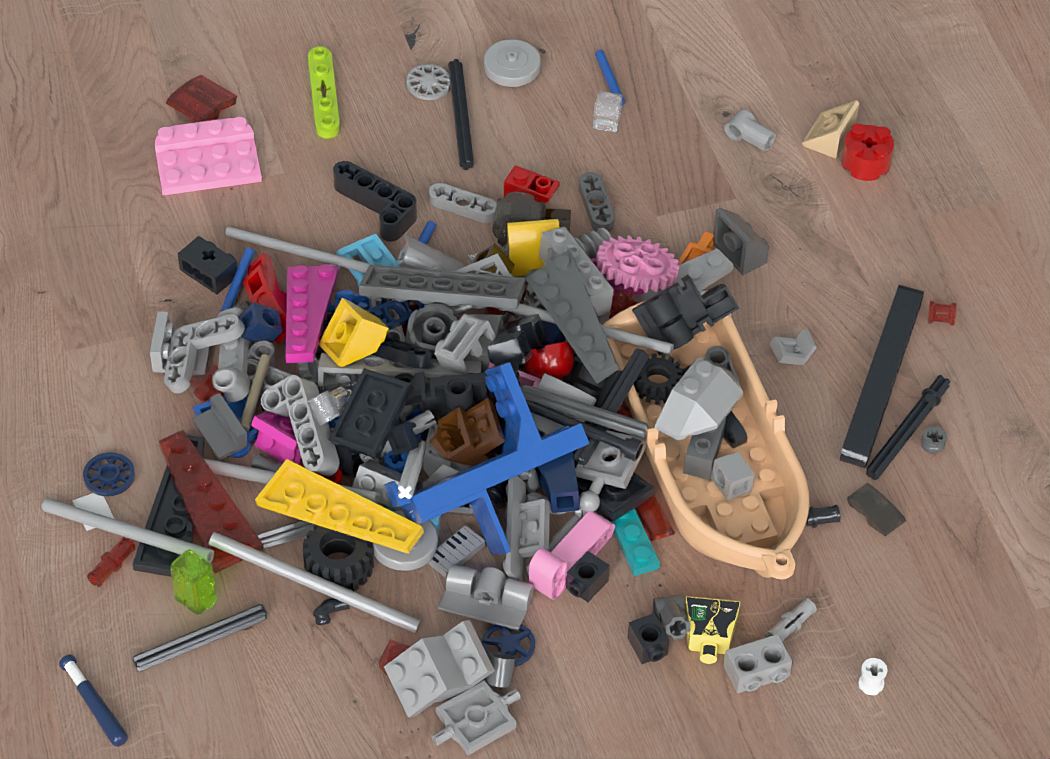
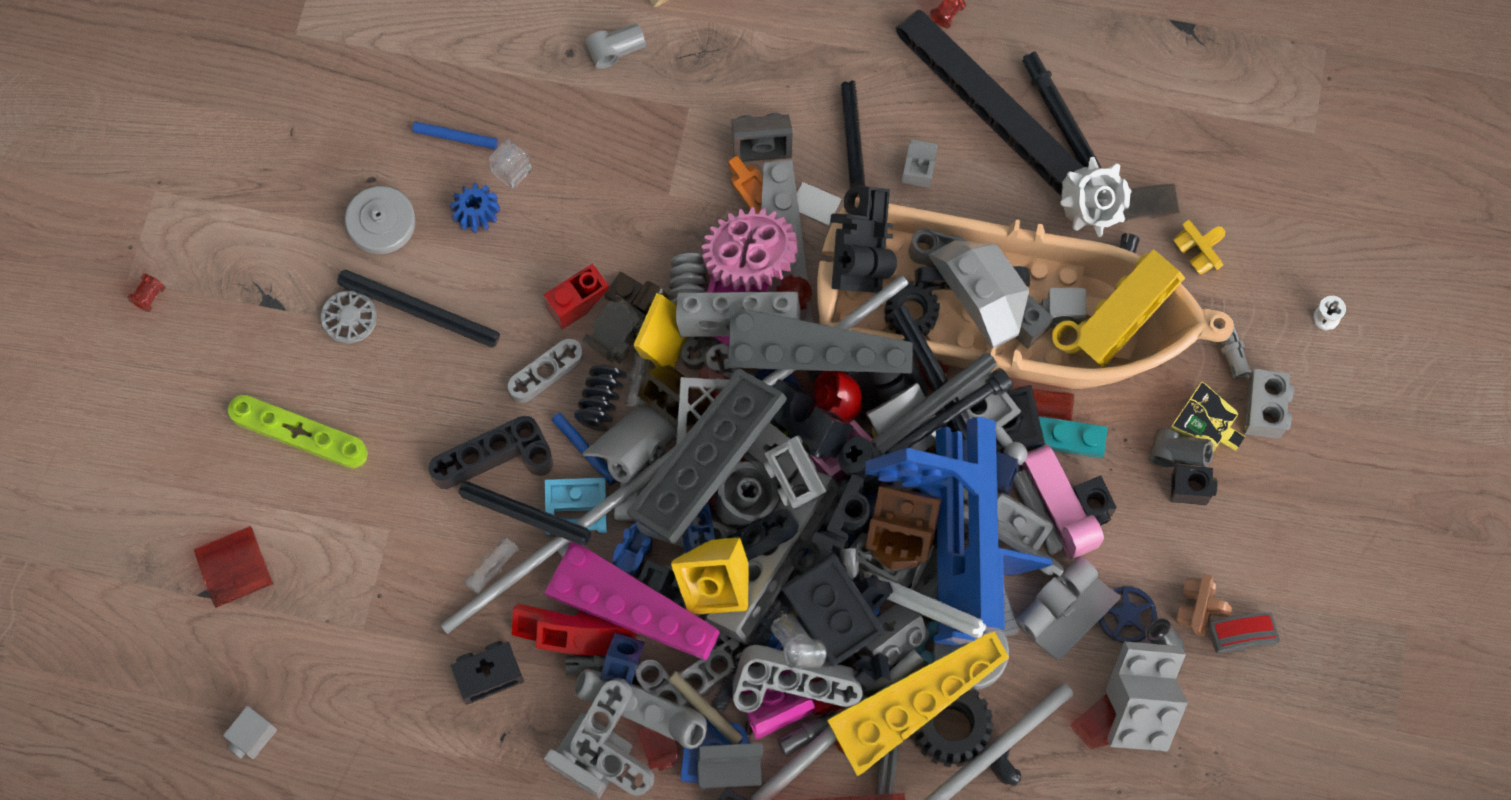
camera: 60 degrees left, 20 degrees up
bright pink plate [155,117,262,195] -> none
blue piece [220,248,255,312] -> none
light grey plate [431,680,521,756] -> none
dark grey beam [579,172,614,232] -> none
dark grey bush [921,426,947,453] -> none
none -> light grey brick [223,706,277,760]
none -> blue gear [450,182,500,234]
none -> black axle [458,481,592,546]
none -> clear pin [464,536,519,595]
none -> black piece [574,365,627,431]
none -> black axle [841,80,866,189]
none -> black tile [853,653,891,697]
none -> yellow hinge [1052,249,1185,368]
none -> white brick [1060,157,1131,237]
none -> yellow hips [1173,220,1226,275]
none -> nougat hips [1177,574,1232,637]
none -> slope [1208,613,1280,653]

